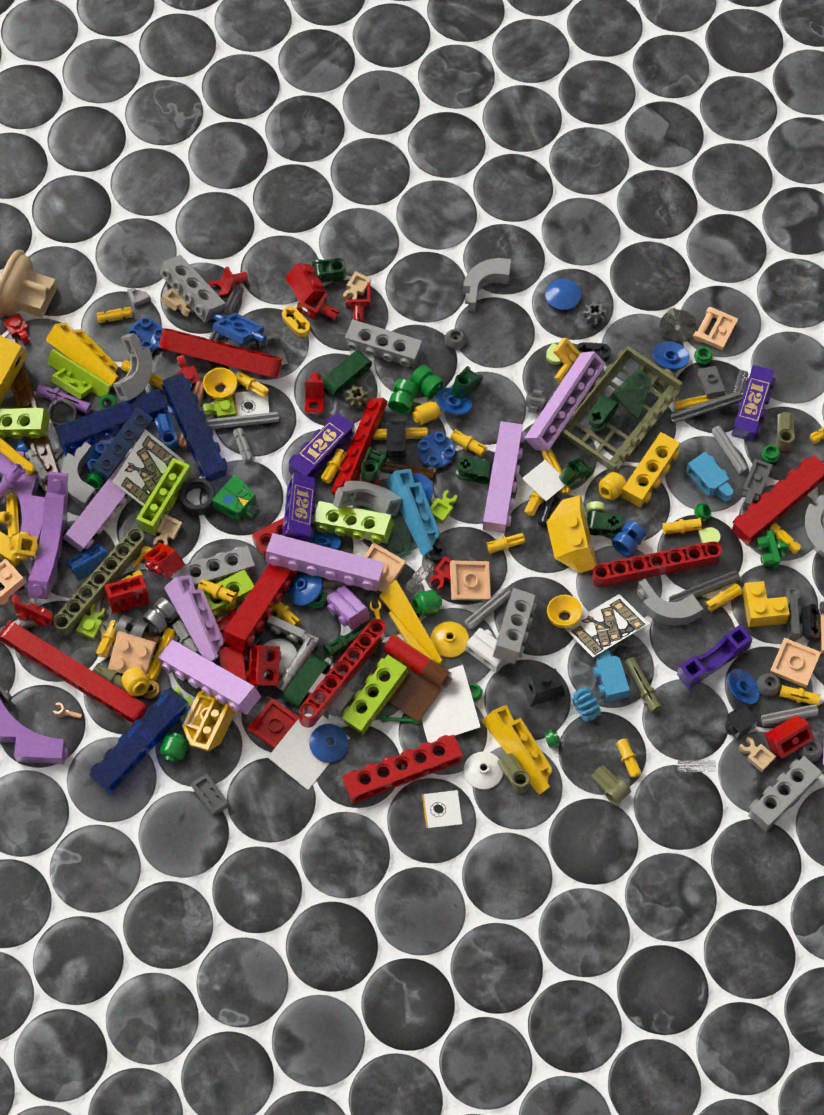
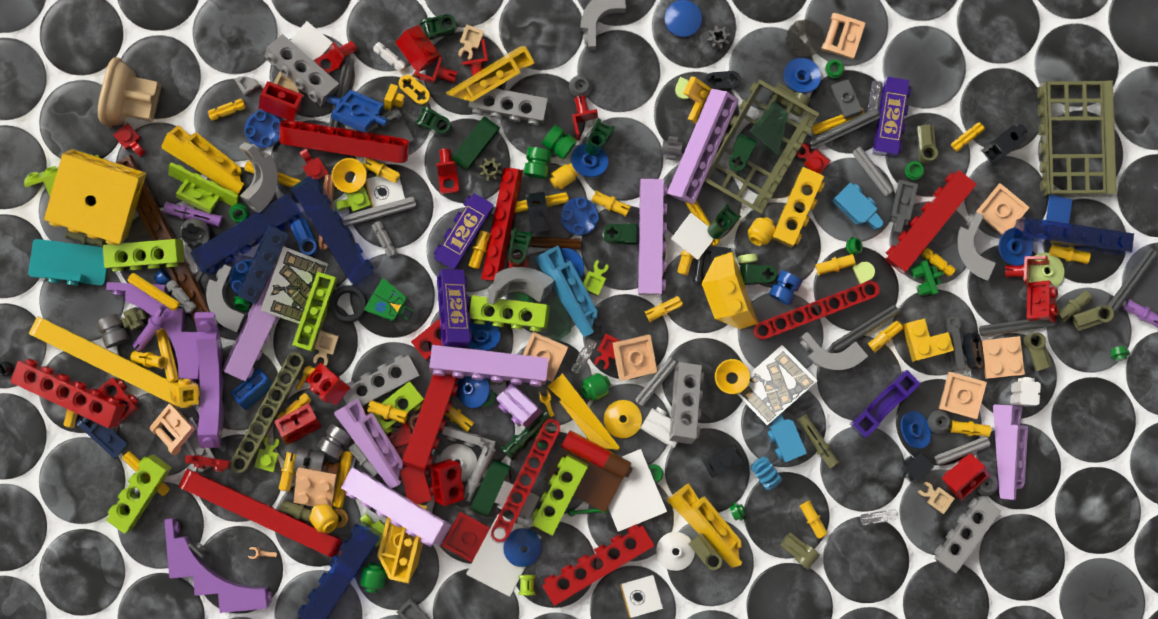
camera: 15 degrees left, 20 degrees up
none -> red brick [258,81,303,121]
none -> white sticker [290,21,333,61]
none -> white axle [373,42,406,72]
none -> yellow tile [384,84,405,111]
none -> dark green piece [414,106,452,137]
none -> yellow wedge [446,46,535,102]
none -> lime bush [518,575,536,595]
none -> red bracket [572,95,598,141]
none -> red plate [796,143,831,174]

